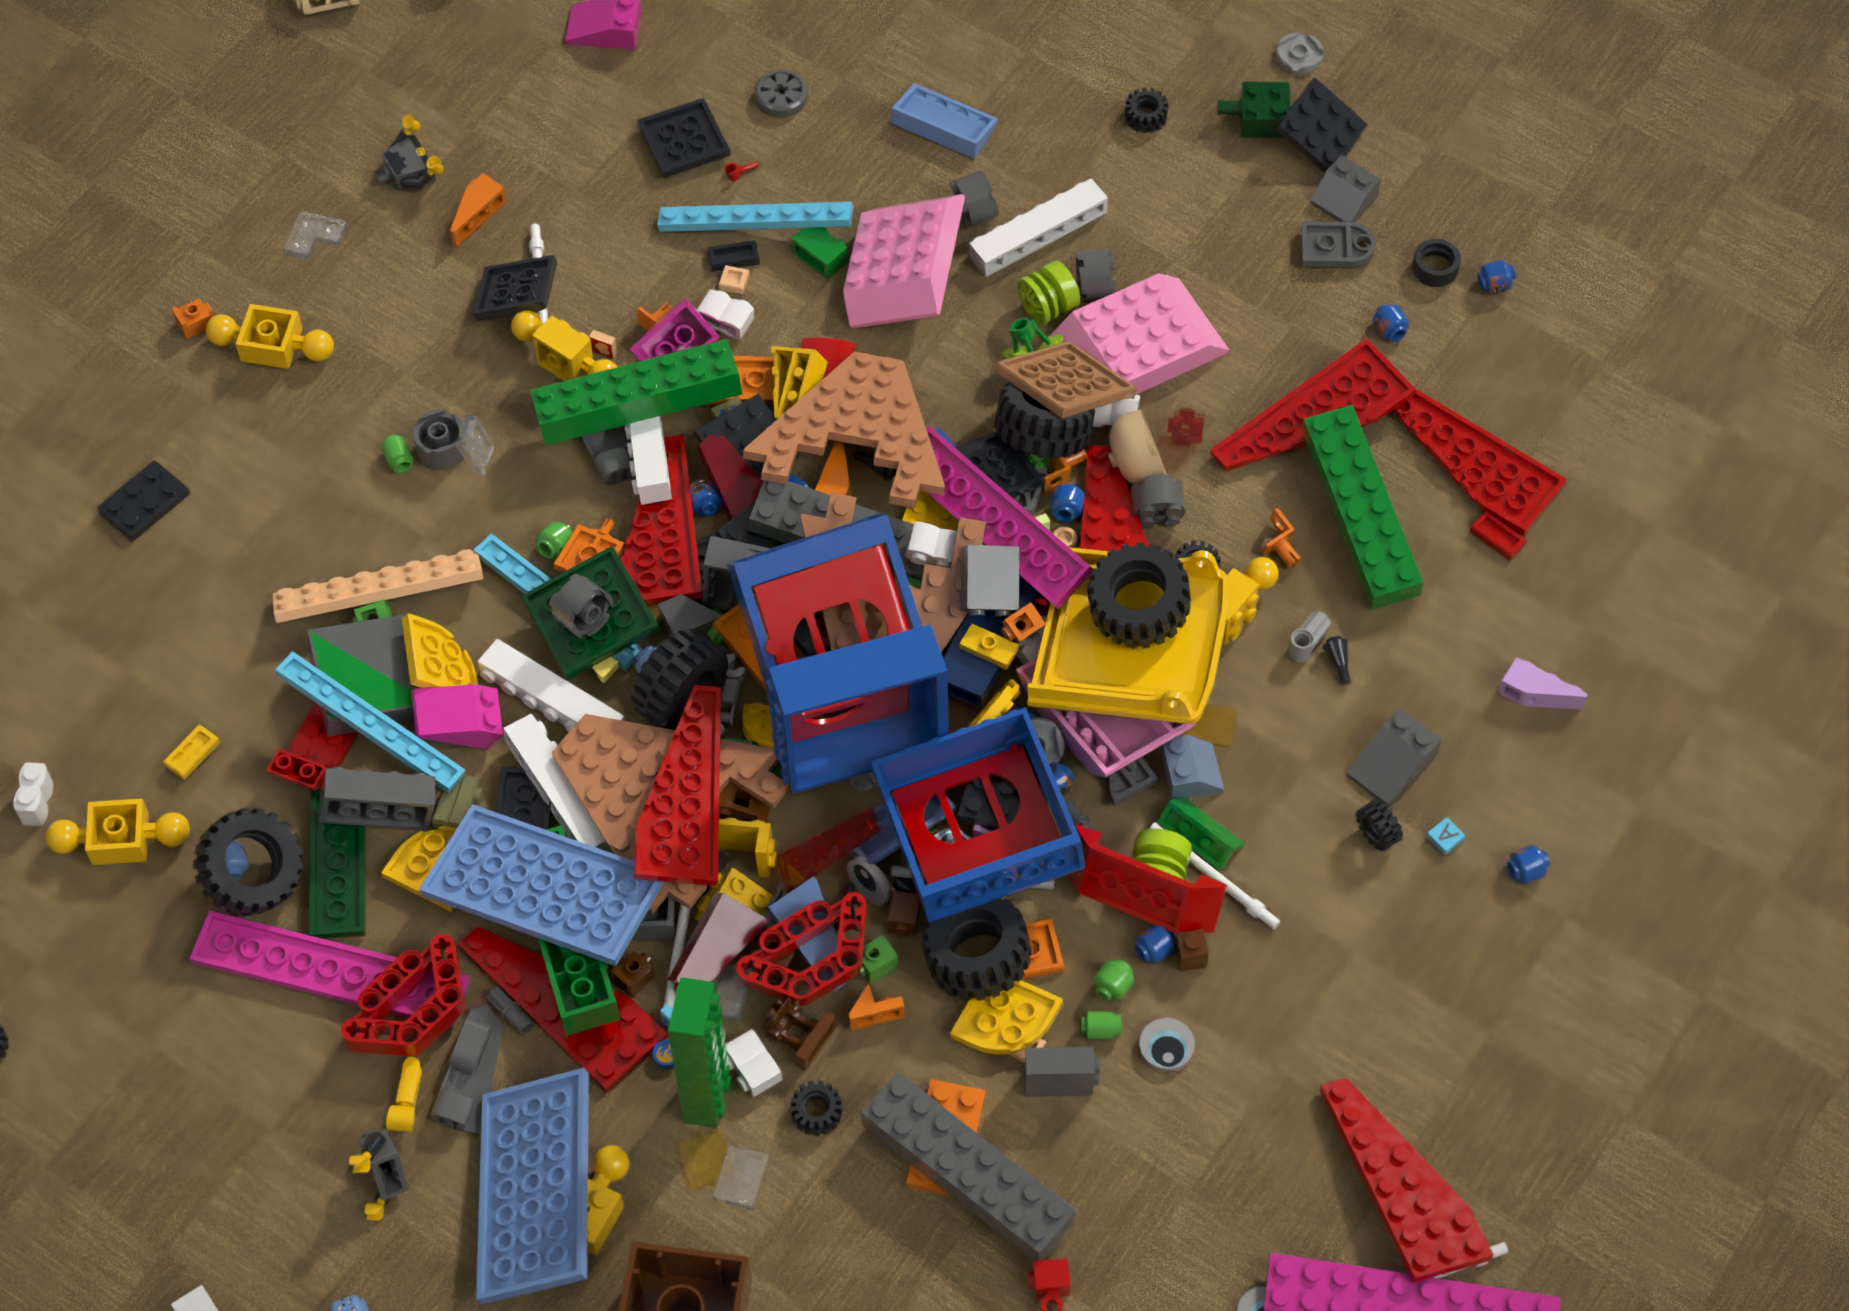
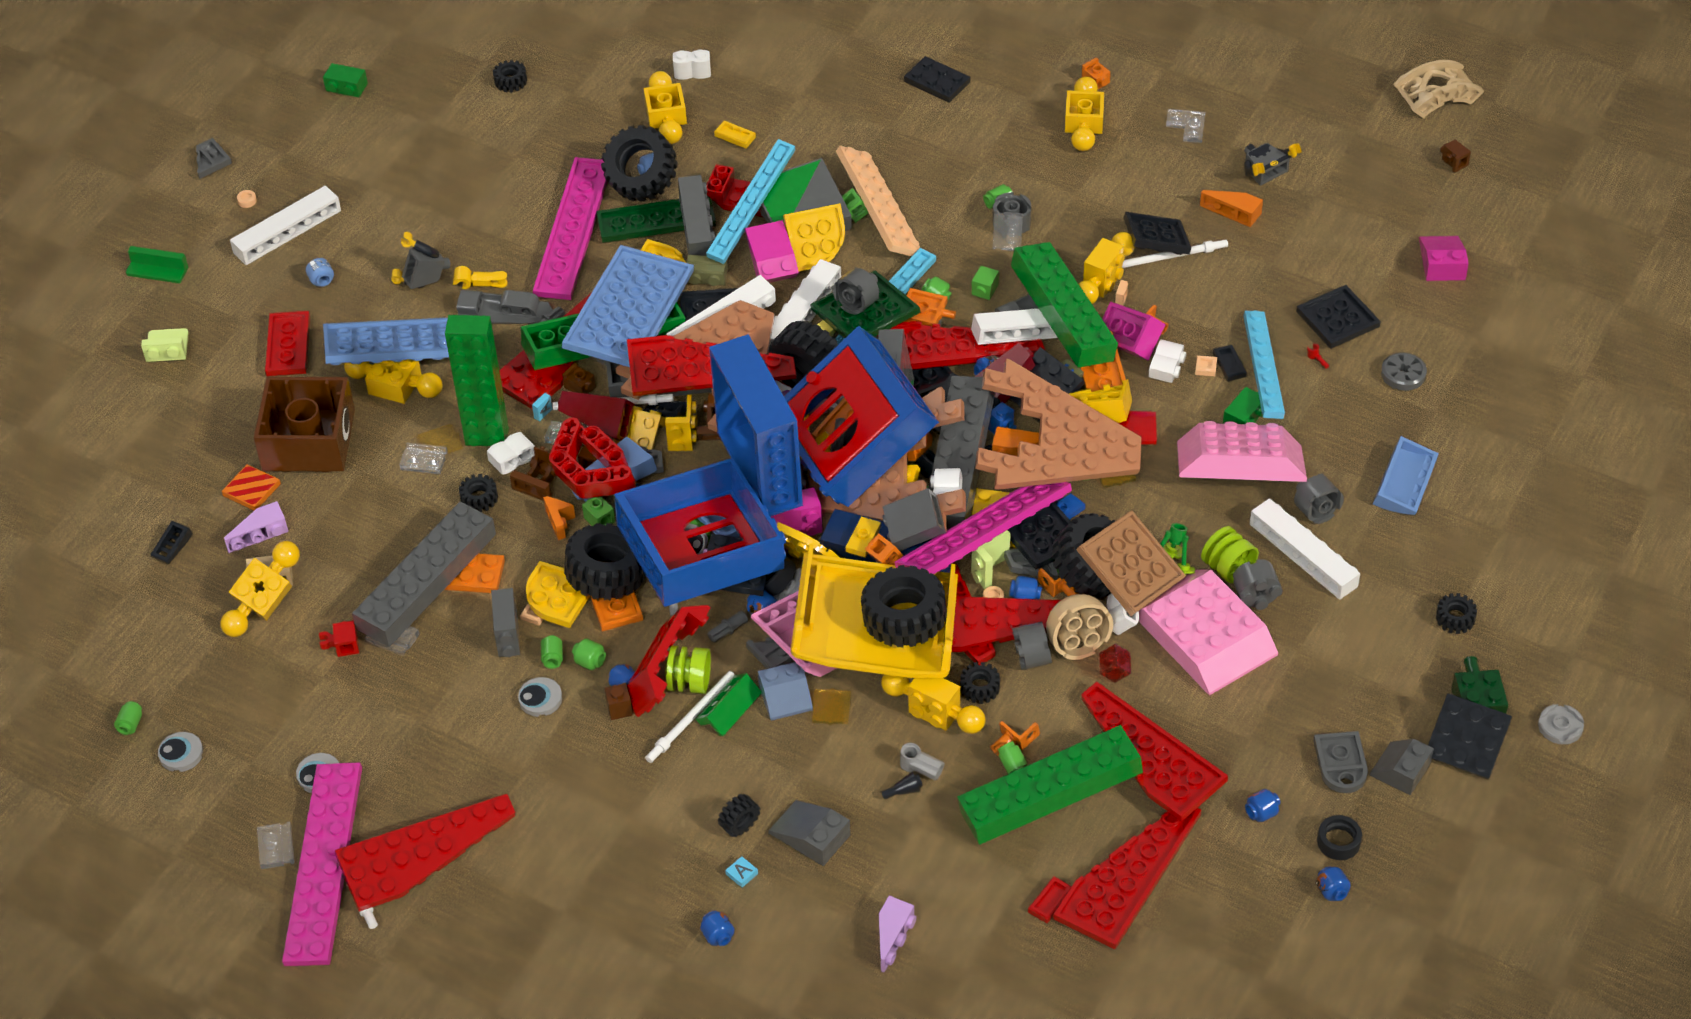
camera: 85 degrees right, 10 degrees down
red piece [341,934,466,1057] -> none
blue tile [653,1040,674,1069] -> none
clear red wing [776,807,882,893] -> none
none -> bright green brick [972,266,999,300]
none -> bright green brick [998,741,1028,774]

